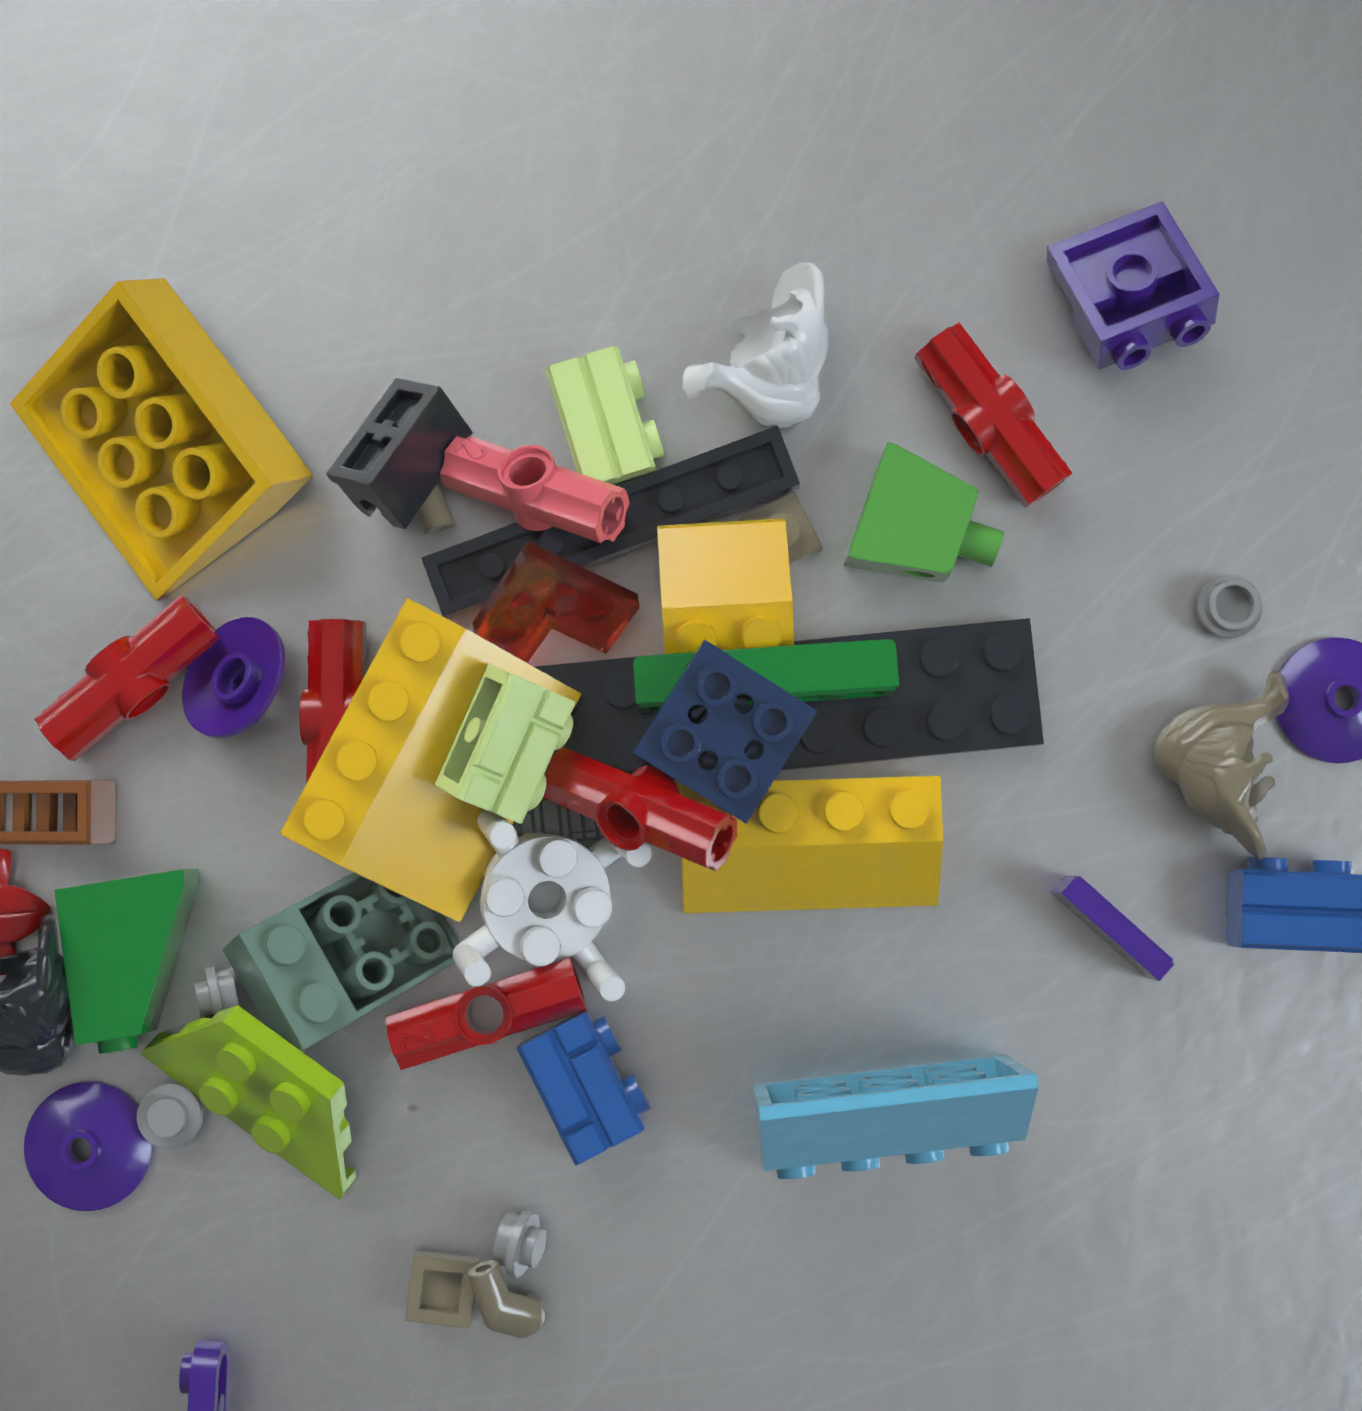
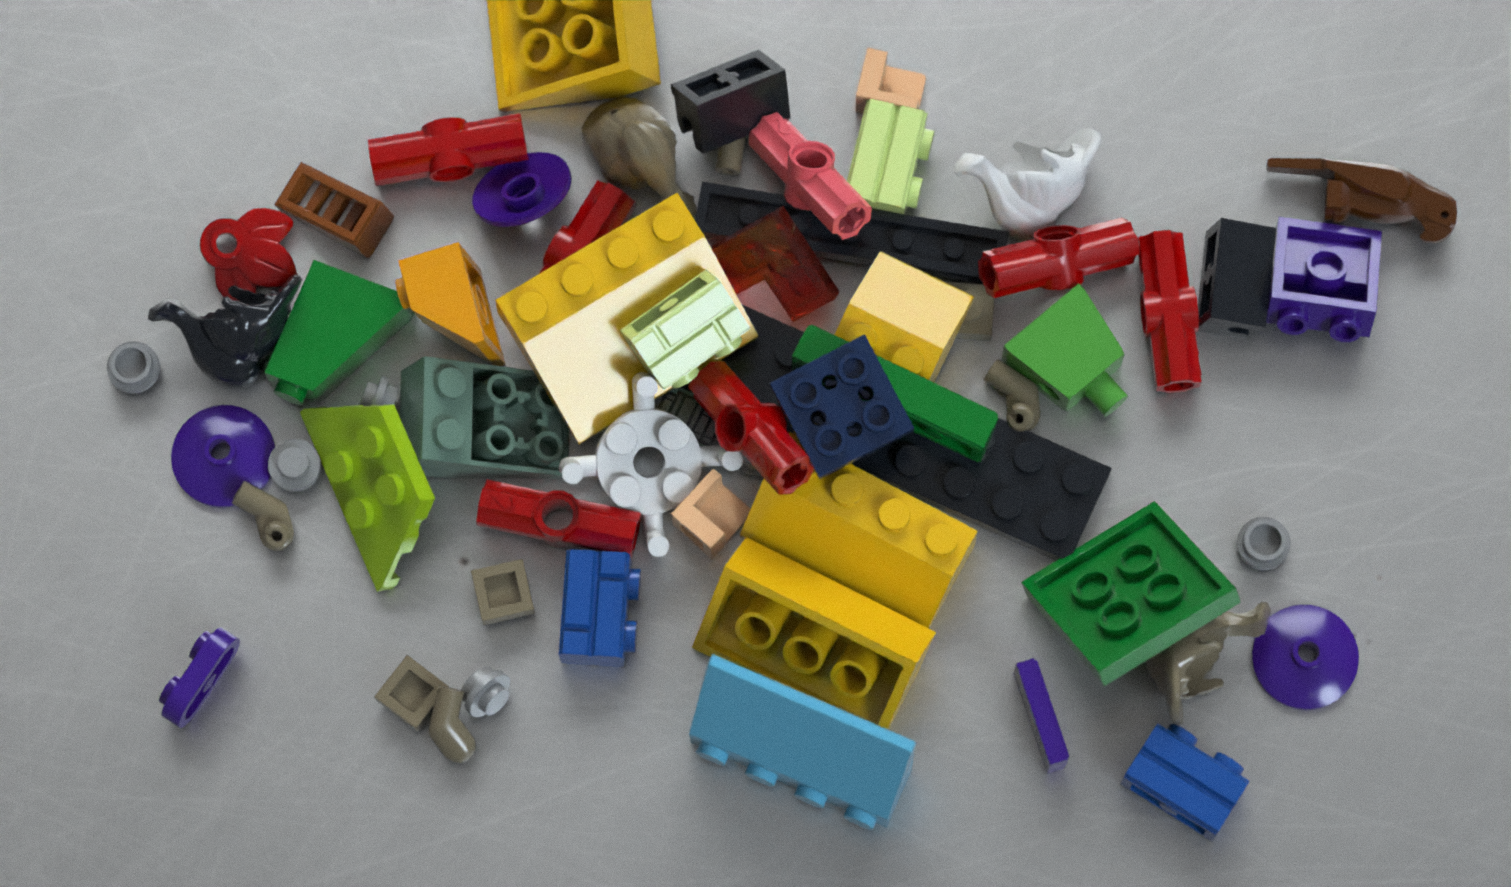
camera: 30 degrees right, 10 degrees down
none -> dark tan arm [231,480,294,551]
none -> light orange slope [395,242,506,366]
none -> dark tan plate [471,559,535,625]
none -> dark tan piece [582,97,697,217]
none -> light nougat panel [671,468,751,559]
none -> yellow slope [692,537,936,730]
none -> light nougat panel [855,47,926,114]
none -> red piece [978,217,1139,298]
none -> dark tan arm [984,359,1041,432]
none -> green plate [1021,501,1241,686]
none -> black hinge [1198,218,1276,337]
none -> reddish brown animal [1266,158,1457,244]

